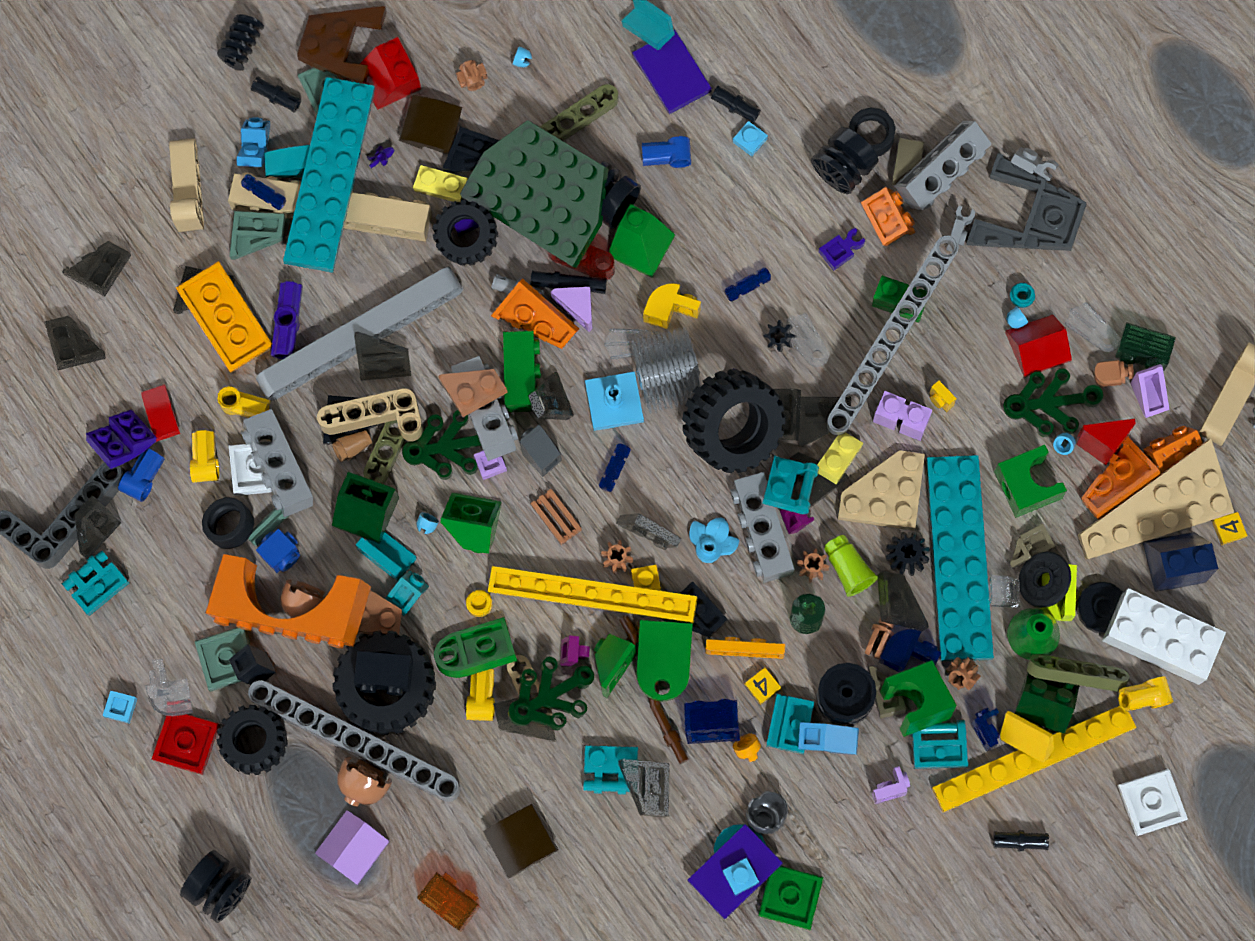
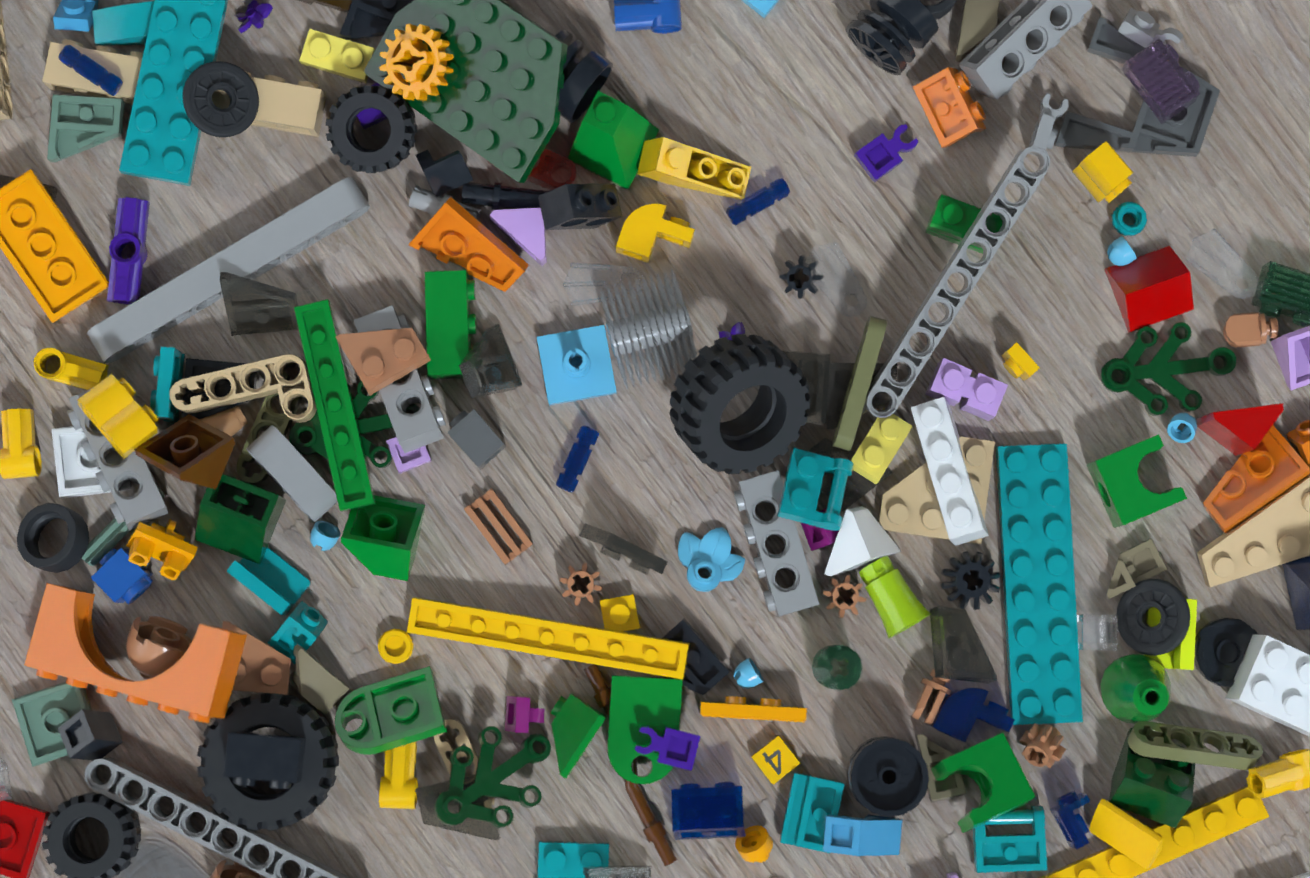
camera: 10 degrees left, 10 degrees up
none -> yellow brick [77,374,159,459]
none -> light orange hips [126,519,198,580]
none -> reddish brown slope [135,414,235,489]
none -> teal plate [150,347,185,422]
none -> black wheel [183,61,259,137]
none -> light grey beam [246,425,338,523]
none -> dark tan slope [293,643,349,715]
none -> green plate [294,299,376,512]
none -> light orange gear [379,24,454,101]
none -> black panel [415,149,473,198]
none -> black brick [538,184,623,230]
none -> dark purple plate [634,726,701,771]
none -> yellow slope [637,137,751,200]
none -> medium azure hinge [733,658,764,689]
none -> white slope [824,506,901,576]
none -> olive beam [832,316,887,451]
none -> white arch [911,397,989,546]
none -> yellow brick [1072,141,1134,203]
none -> clear purple brick [1121,39,1200,124]

